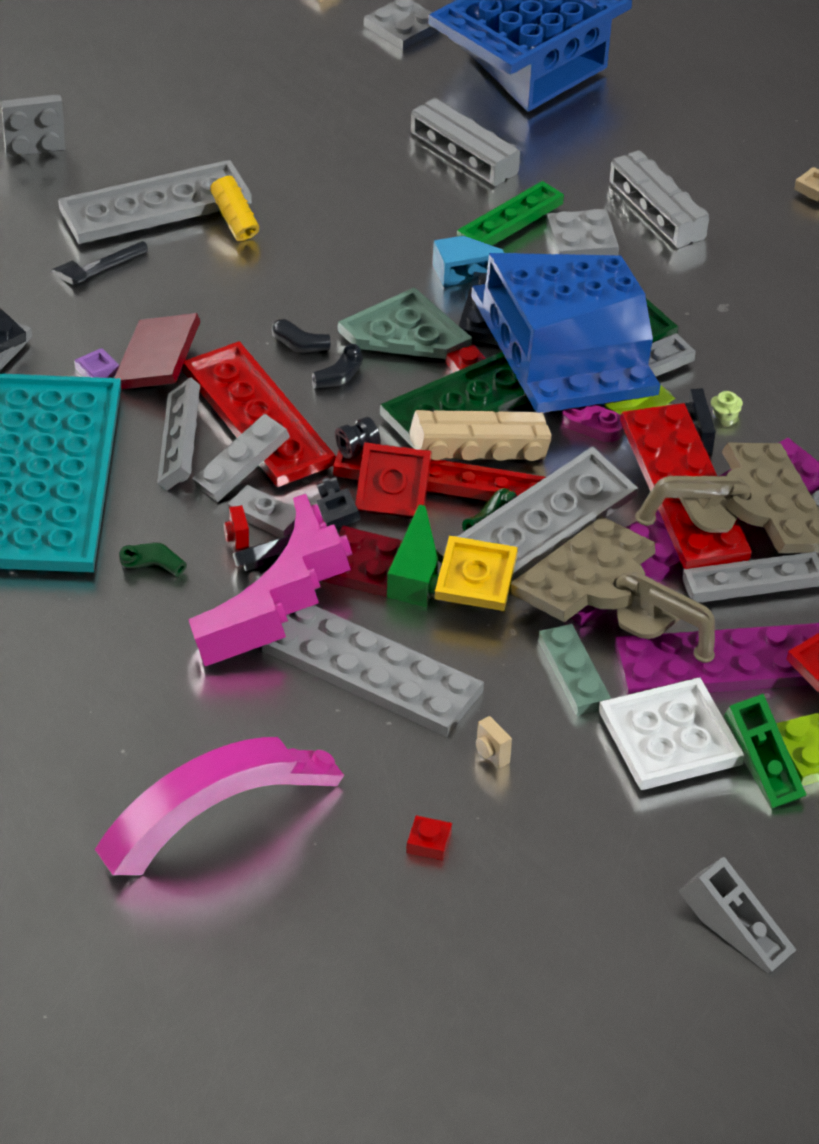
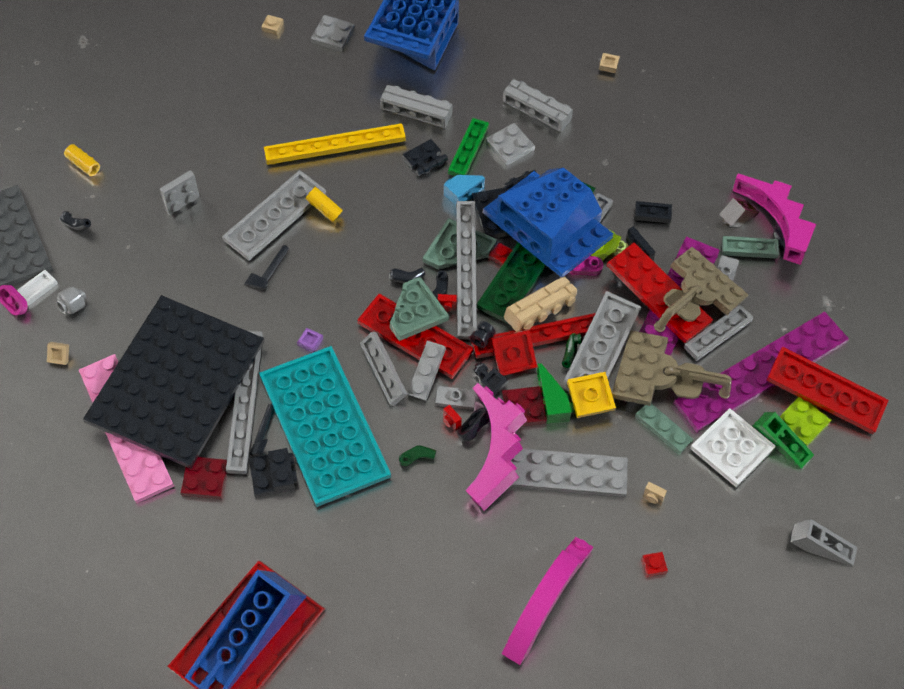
camera: 25 degrees left, 15 degrees up
tile [114,313,201,390] -> none
yellowish green plate [710,391,743,421] -> none
none -> yellow plate [264,123,406,165]
none -> sand green plate [390,277,449,341]
none -> black plate [402,139,448,176]
none -> red plate [438,294,457,312]
none -> light grey plate [456,201,477,339]
none -> black plate [634,201,672,223]

